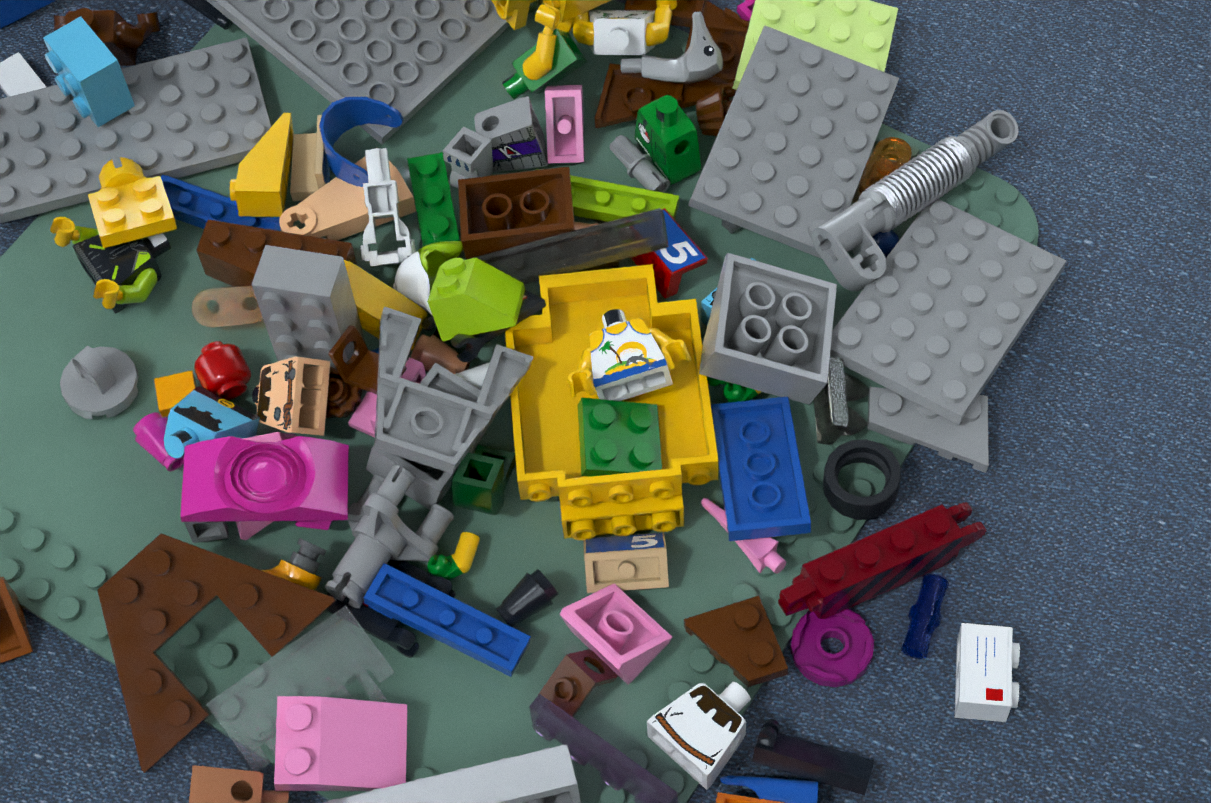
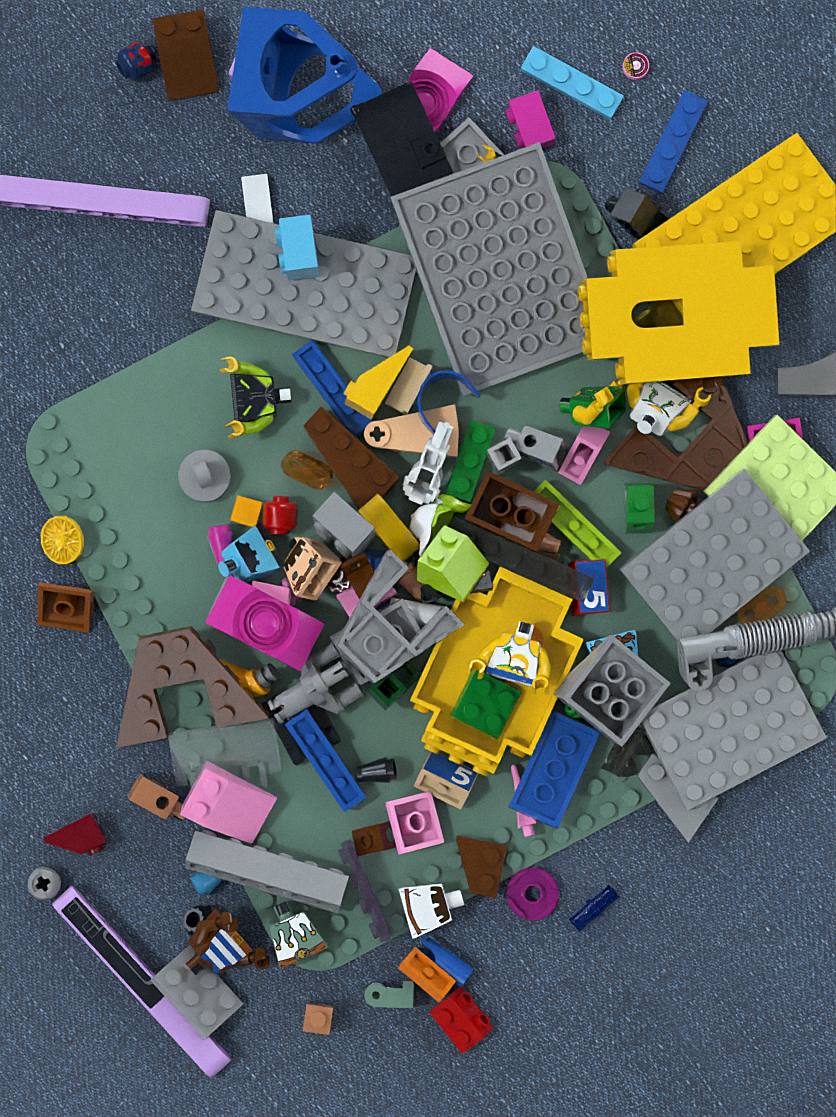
camera: 30 degrees right, 25 degrees up
reddish brown torso [53,8,160,66] -> none
yellow plate [87,157,177,248] -> none
arm [427,532,480,580] -> none
light grey axle [610,135,670,193] -> none
light grey animal [621,12,723,84] -> none
black hinge [752,719,875,795] -> none
dark red hinge [778,502,987,619] -> none
black tyre [823,439,901,520] -> none
white brick [955,623,1020,722] -> none

